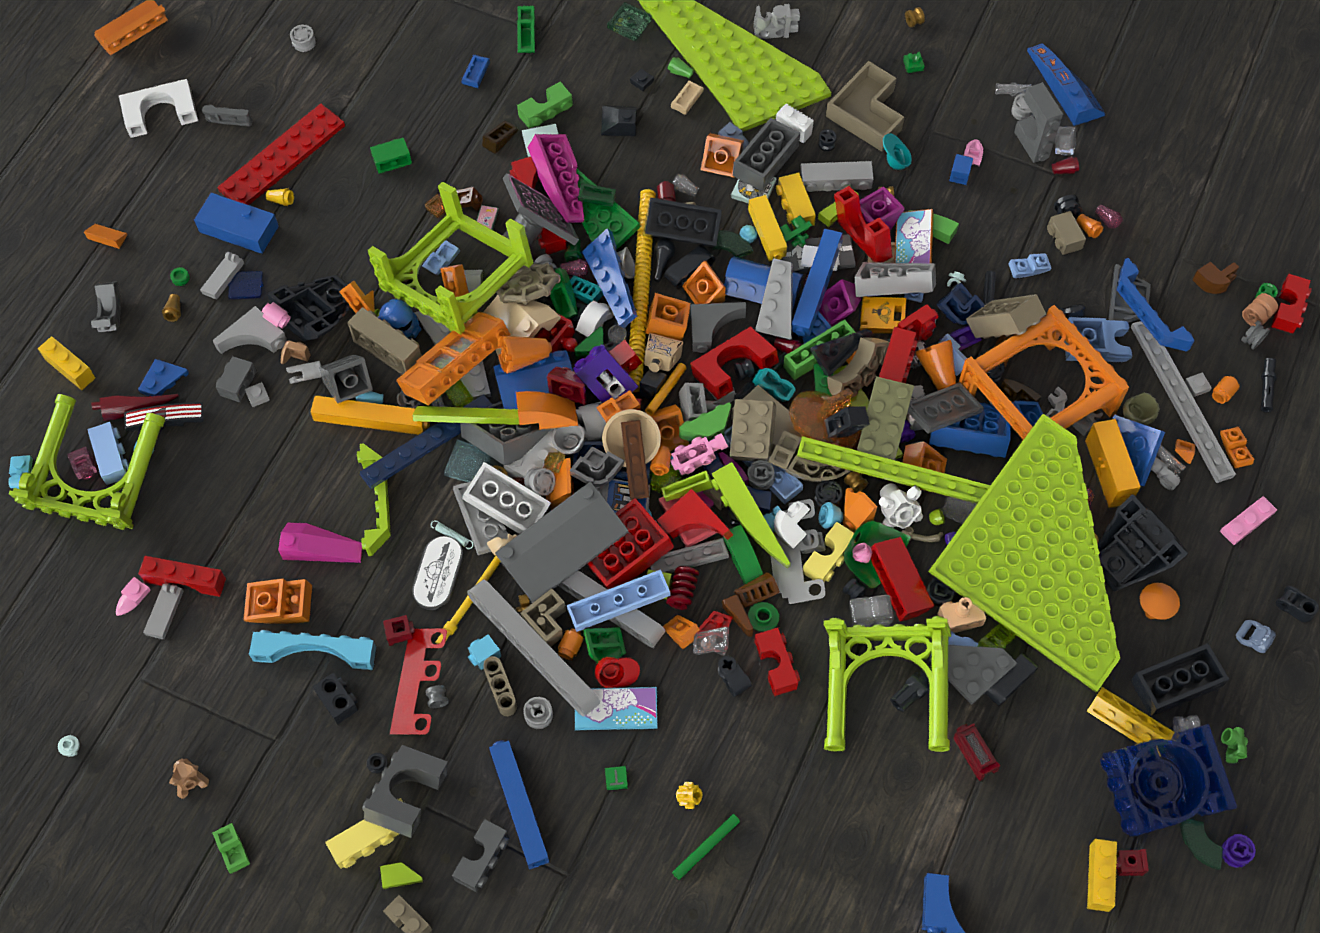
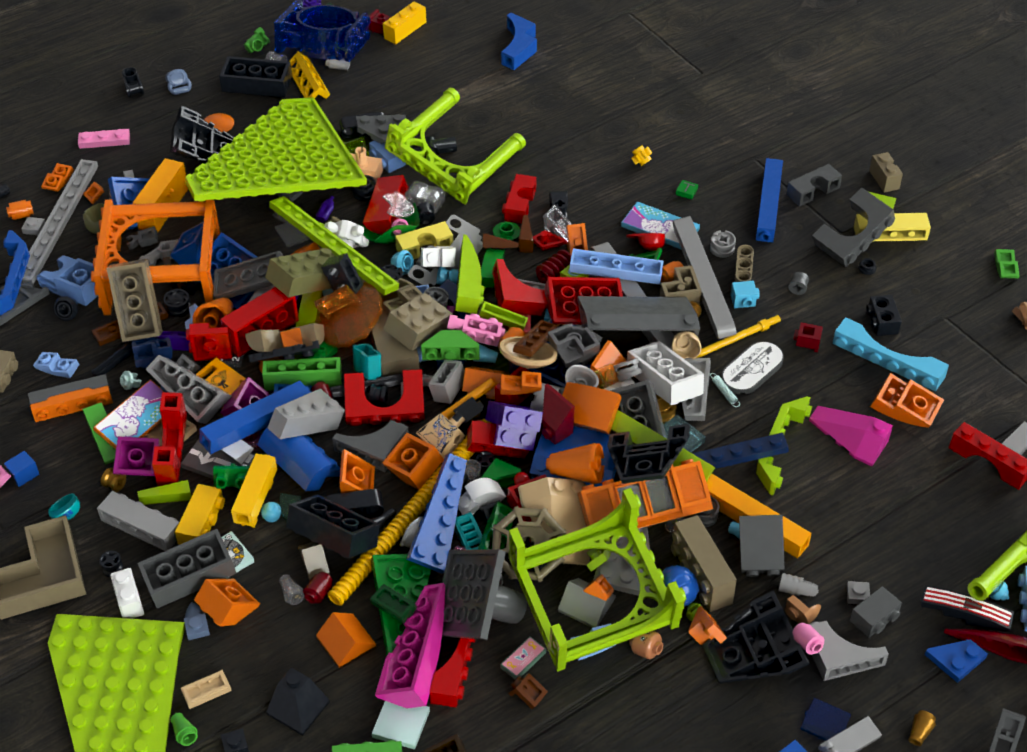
camera: 150 degrees left, 15 degrees down
piece [390,628,447,735] -> none
clear orange plate [424,194,445,218] -> none
green piece [672,814,740,880] -> none
light grey hips [753,4,800,39] -> none
orange slope [843,488,877,536] -> none
dark red window [953,723,1001,781] -> none
none -> orange piece [28,374,113,422]
none -> orange slope [280,328,303,348]
none -> orange slope [316,612,376,667]
none -> clear plate [383,191,415,218]
none -> black wedge [608,424,690,484]

